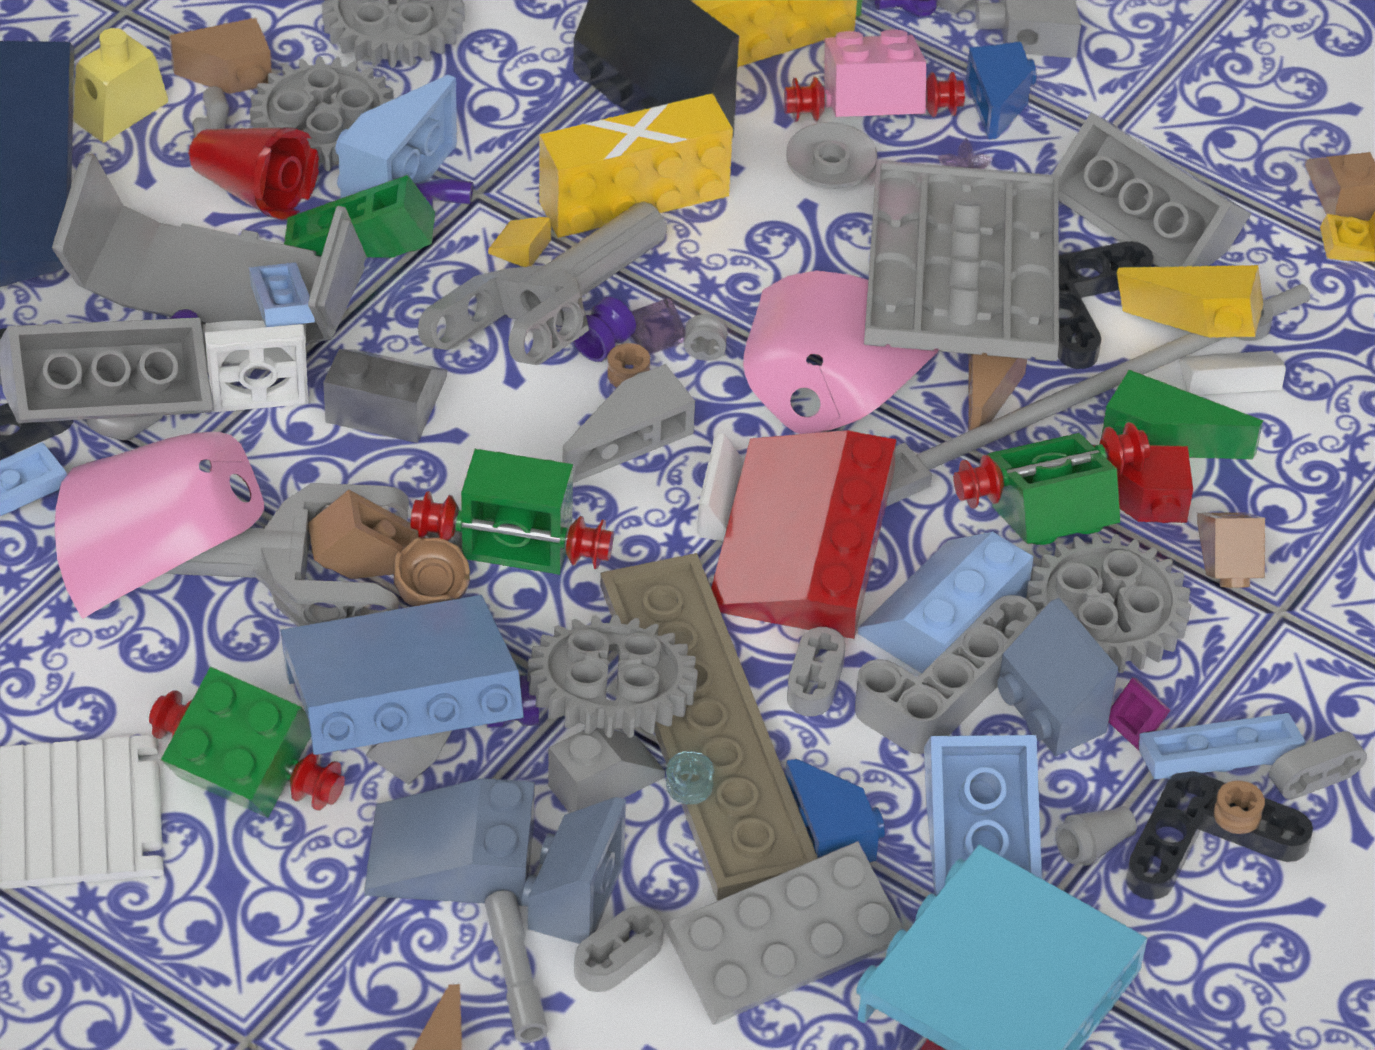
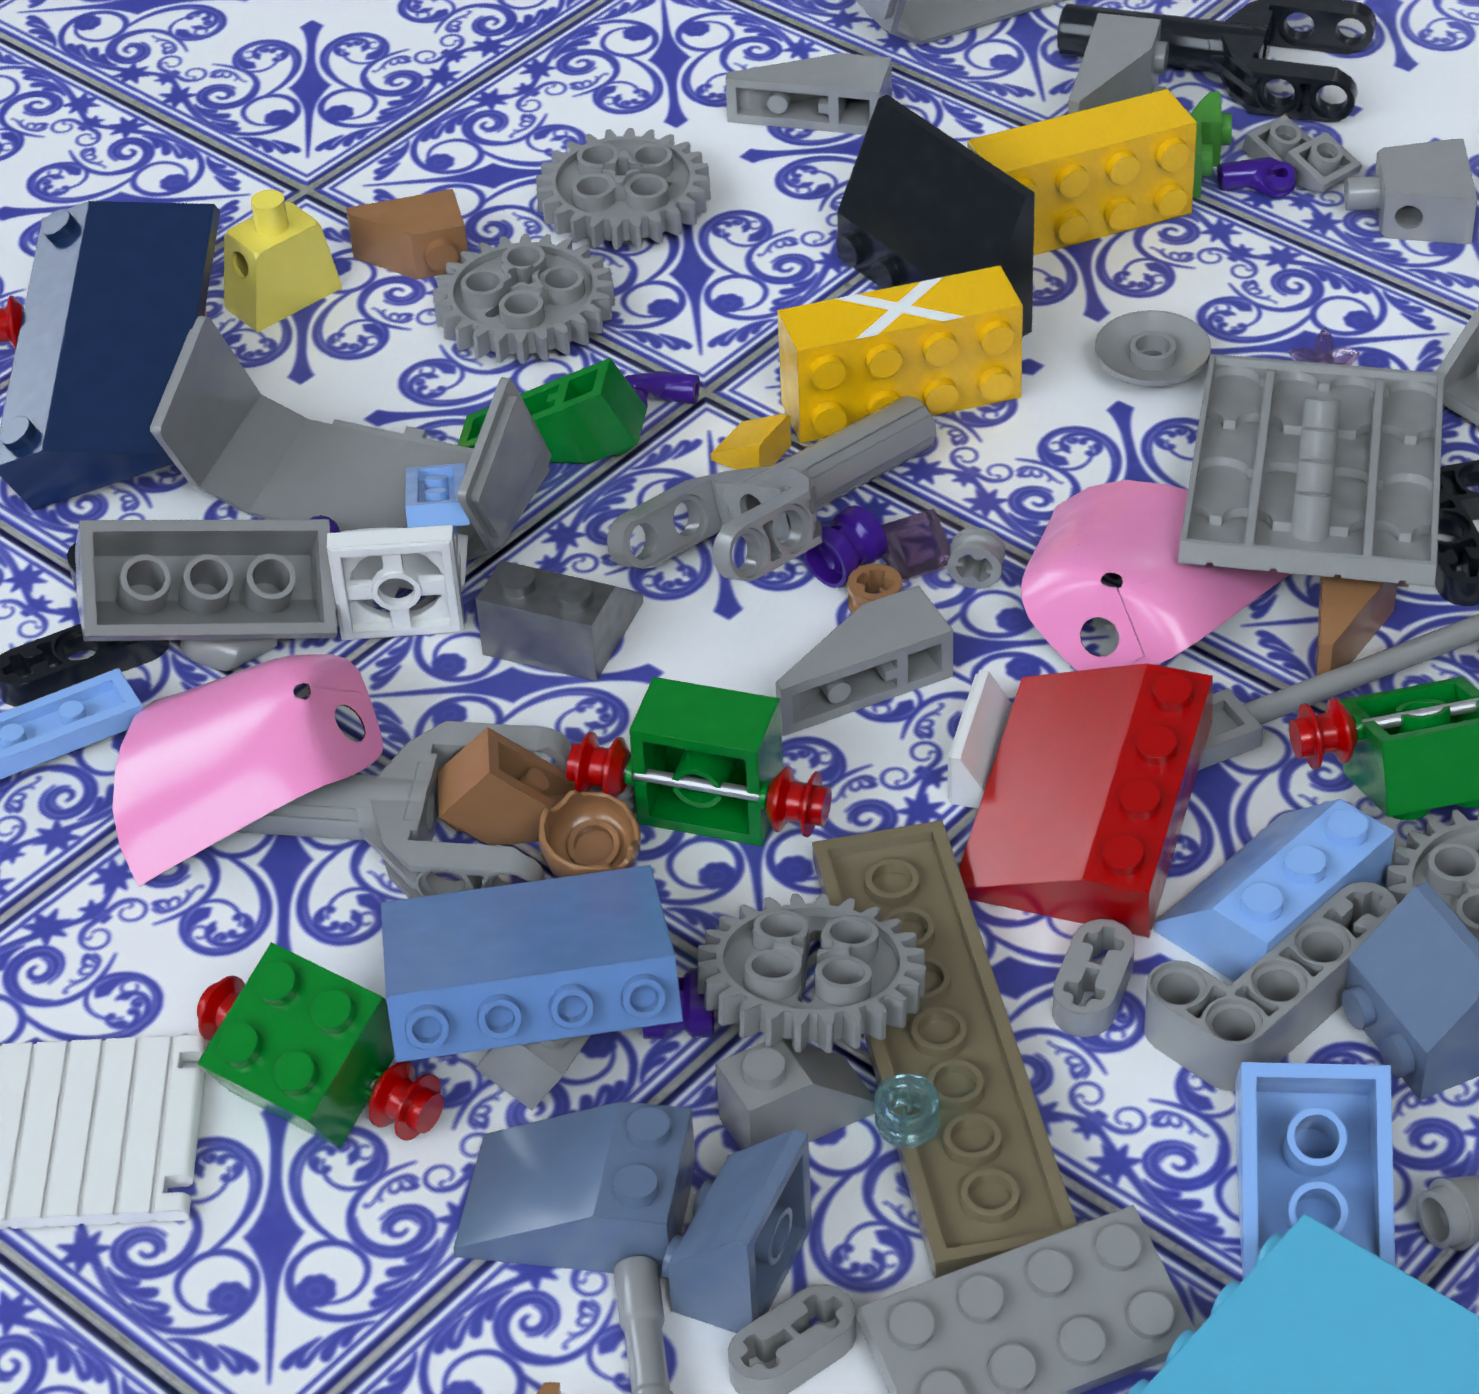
camera: 10 degrees right, 5 degrees down
red cone [189,127,319,220] -> none
light grey arm [192,86,229,138] -> none
light blue slope [335,75,457,198] -> none
bright pink brick [784,30,965,122] -> none
blue slope [785,758,885,863] -> none
blue slope [965,42,1037,140] -> none

